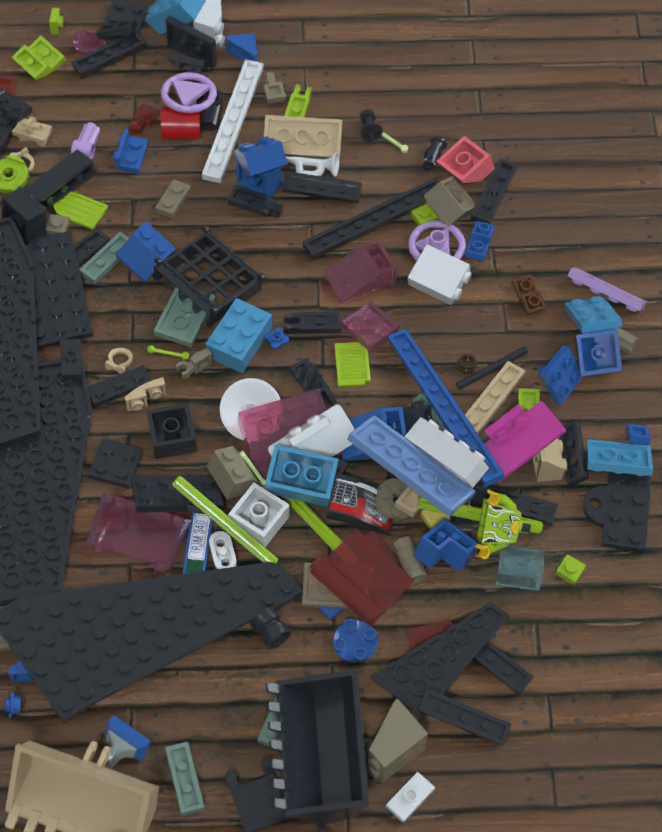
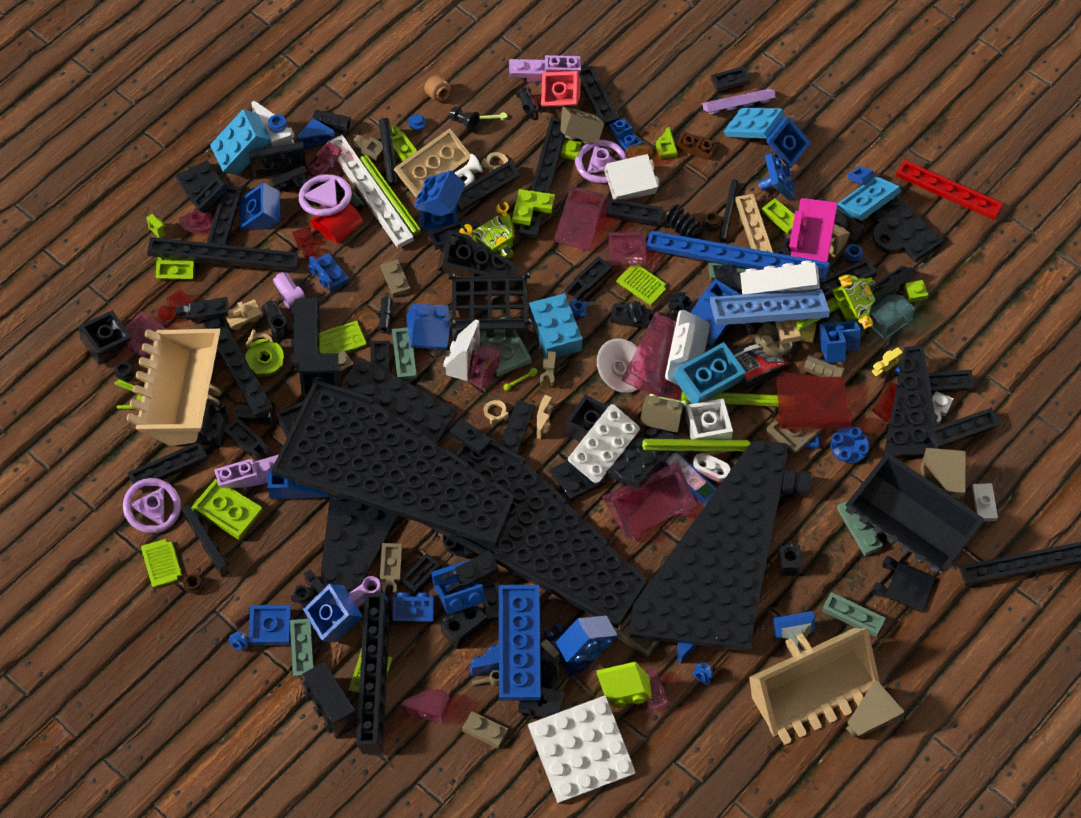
camera: 45 degrees left, 0 degrees up
none -> black plate [147,237,298,272]
none -> blue slope [240,183,281,230]
none -> black piece [261,300,288,339]
none -> blue tile [268,114,287,133]
none -> clear pink slope [307,142,342,177]
none -> black axle [312,110,351,133]
none -> lime axle [360,155,421,236]
none -> black pin [378,296,393,334]
none -> black axle [379,117,398,185]
none -> blue plate [408,114,426,131]
none -> medium nougat head [424,75,451,102]
none -> black wedge [437,230,517,277]
none -> white slope [444,320,480,381]
none -> lime torso [459,202,515,259]
none -> clear pink slope [468,342,502,390]
none -> tan piece [482,152,508,172]
none -> lavender slope [509,55,581,82]
none -> lime plate [512,189,555,225]
none -> white bracket [568,405,640,483]
none -> black plate [606,198,663,226]
none -> clear orange brick [625,144,653,160]
none -> lime tile [656,127,678,160]
none -> black piece [664,204,705,239]
none -> black gear [668,292,691,315]
none -> black plate [711,66,750,93]
none -> black brick [778,544,803,577]
none -> blue plate [844,244,863,262]
none -> black plate [872,266,915,304]
none -> light yellow plate [872,347,903,377]
none -> white plate [932,391,954,426]

